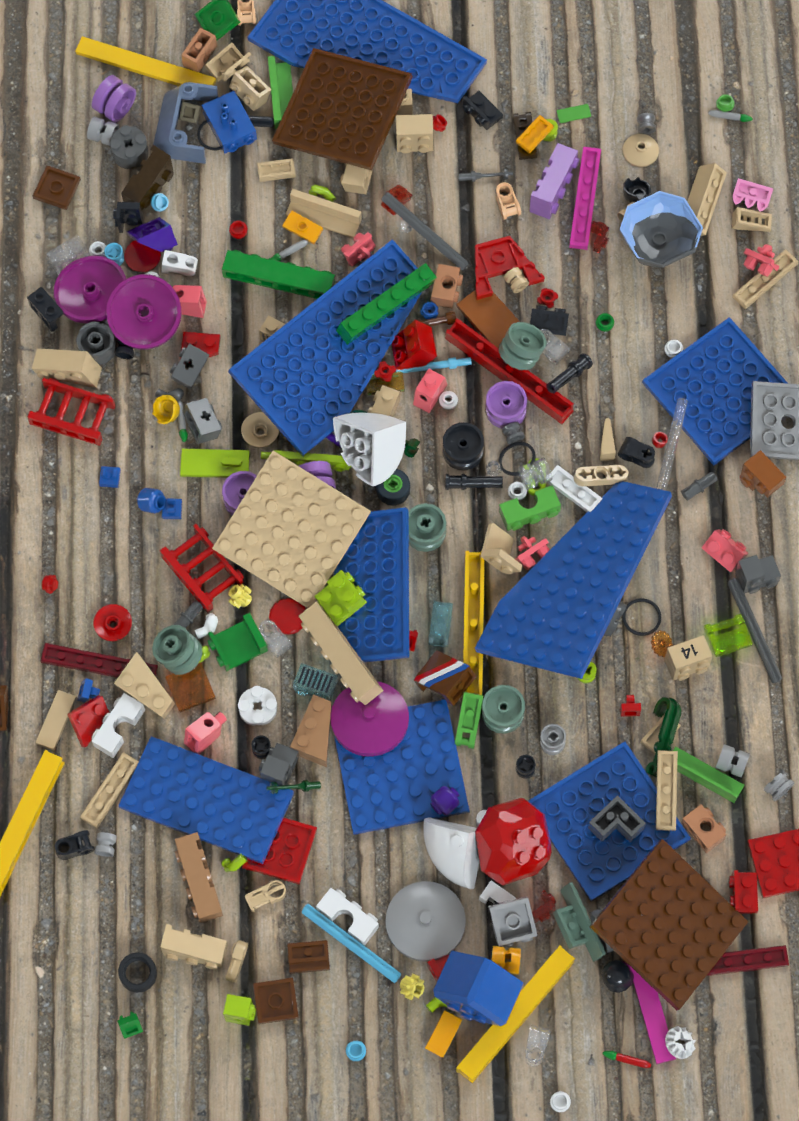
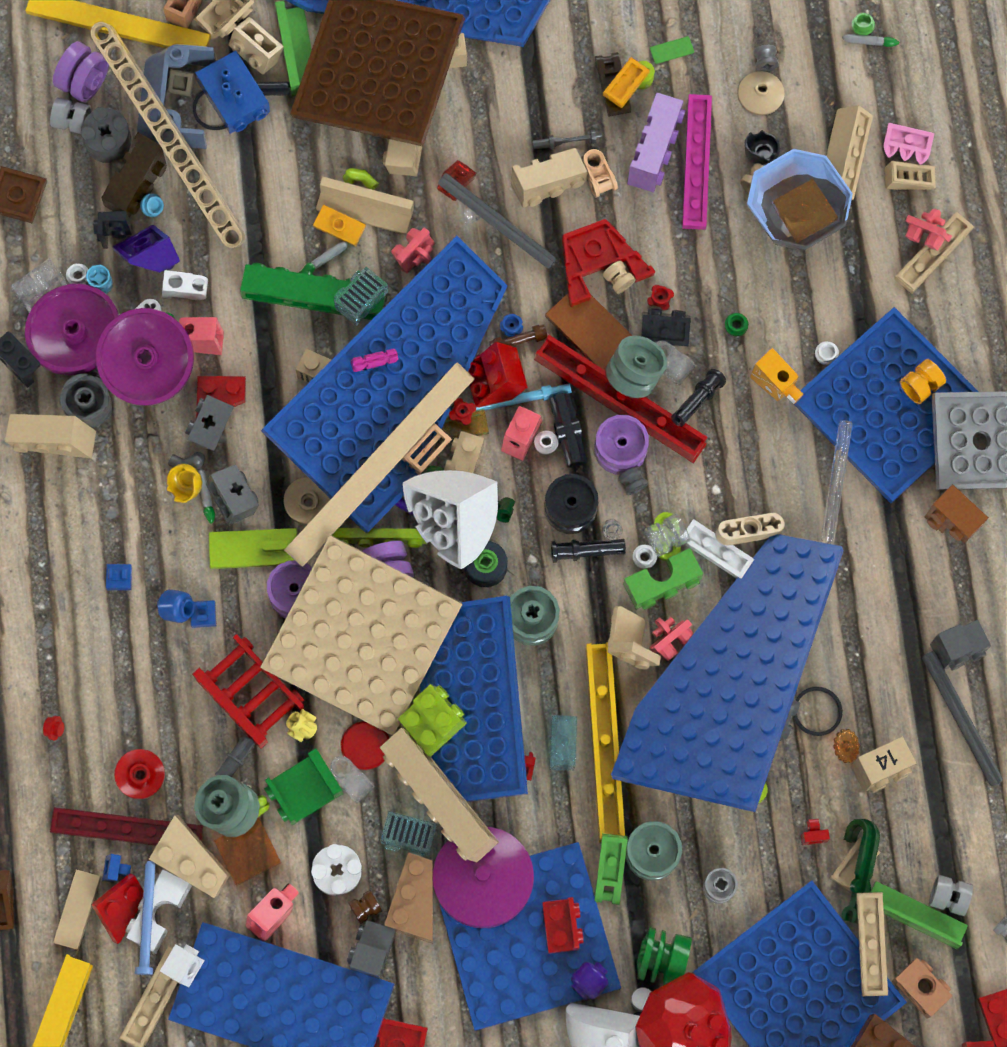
camera: 10 degrees left, 5 degrees up
red fence [27,378,116,446] -> none
black wheel [115,339,134,360] -> none
red piece [124,240,161,272] -> none
white arm [195,613,218,639] -> none
red plate [229,221,248,239] -> none
black wheel [251,735,271,759] -> none
tan plate [257,158,296,182] -> none
dark green piece [266,780,321,794] -> none
green brick [336,263,437,345] -> none
tan brick [396,114,433,153] -> none
reddish brown panel [413,650,477,706] -> none
nougat brick [431,264,463,309] -> none
red plate [433,114,447,132] -> none
black bracket [462,91,503,130] -> none
black piece [499,442,536,476] -> none
black wheel [516,755,536,779] -> none
dark grey brick [588,795,646,842] -> none
clear red bracket [590,221,610,253] -> none
tan slope [600,418,616,461] -> none
black piece [618,437,655,468] -> none
red hinge [652,432,668,448] -> none
dark grey axle [681,472,718,501] -> none
coral bracket [702,529,749,572] -> none
clear neon green plate [704,614,753,657] -> none
none -> tan beam [91,22,245,248]
none -> medium blue bar [135,861,155,975]
none -> white brick [160,944,205,987]
none -> tan beam [284,362,475,567]
none -> clear light blue brick [334,266,388,326]
none -> reddish brown wheel [348,890,382,924]
none -> dark pink axle [351,349,398,372]
none -> light nougat tile [402,423,452,475]
none -> tan wedge [511,148,588,208]
none -> red bracket [542,897,584,954]
none -> black piece [549,393,587,468]
none -> green wheel [637,927,692,985]
none -> light orange torso [750,348,804,404]
none -> clear orange tile [772,179,838,243]
none -> light orange wheel [900,359,946,404]

